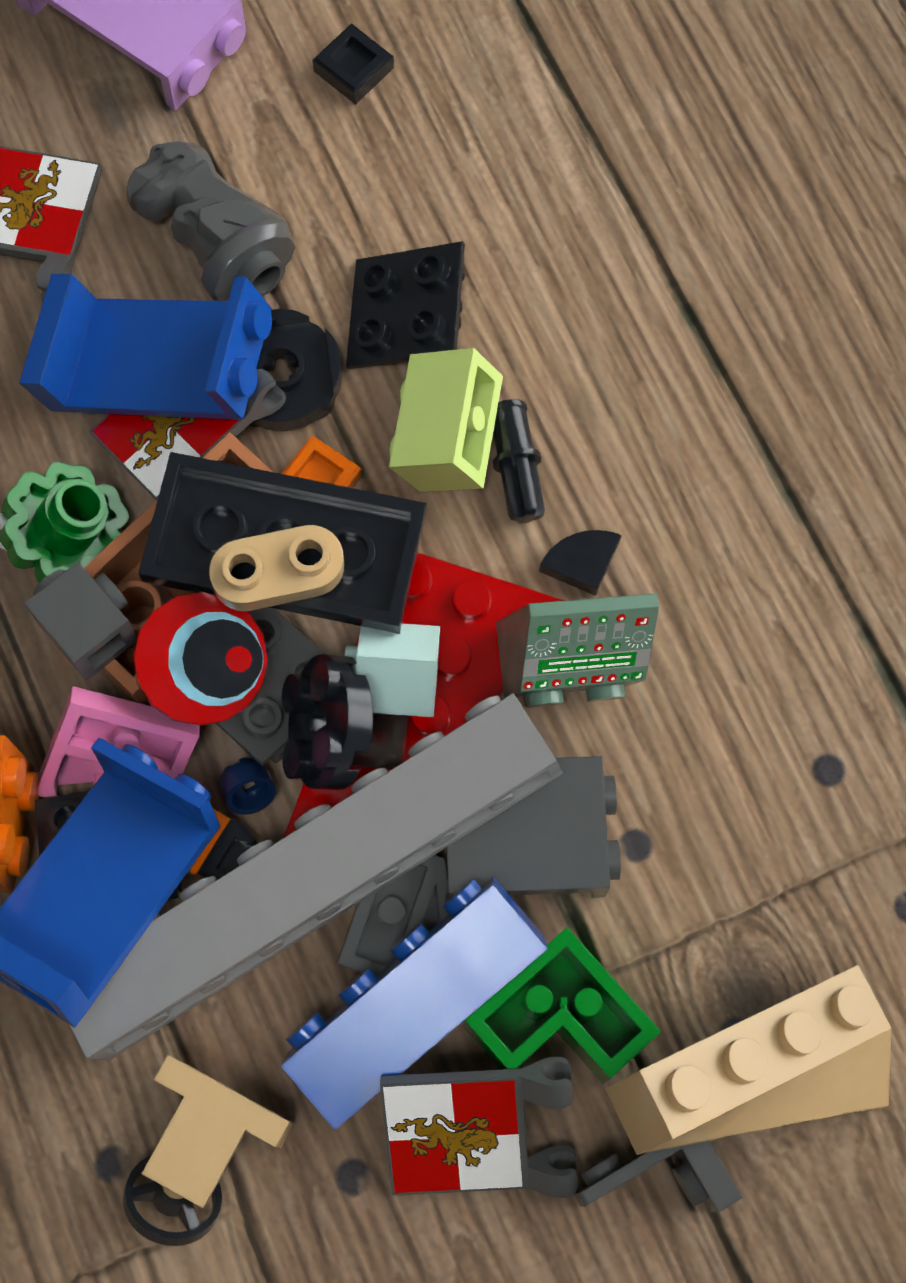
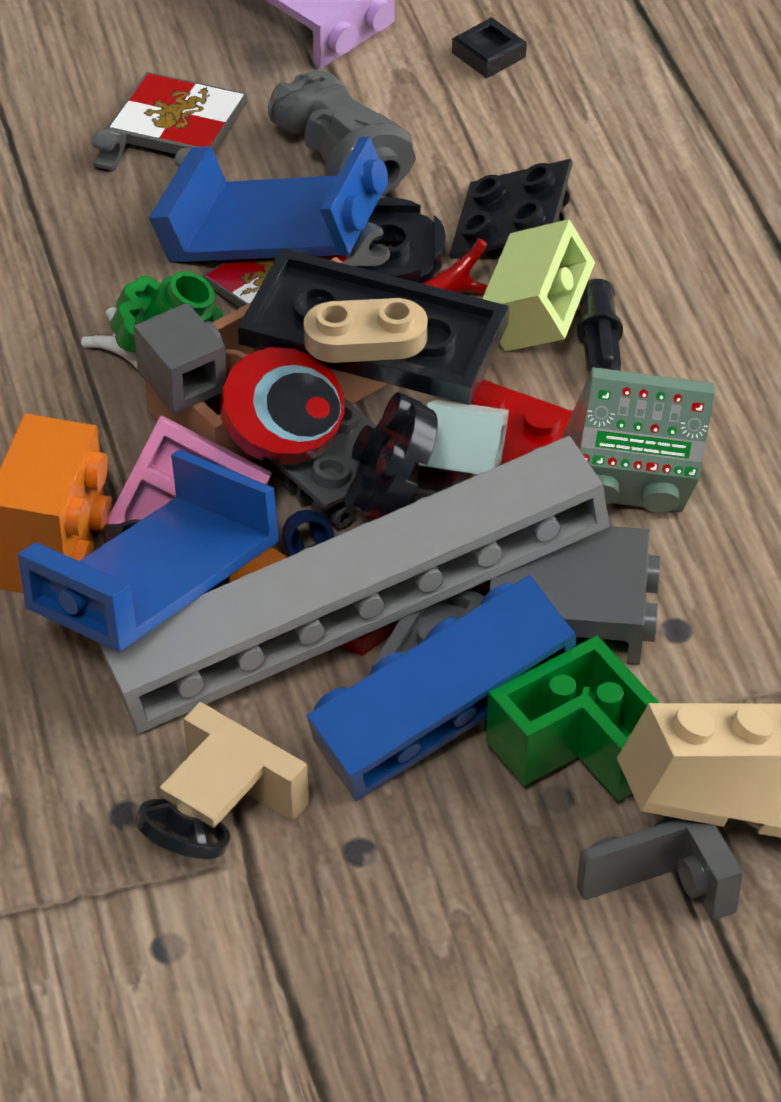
camera: 10 degrees right, 25 degrees down
flag [380,1057,578,1198] -> none
none -> red bar [422,239,488,296]

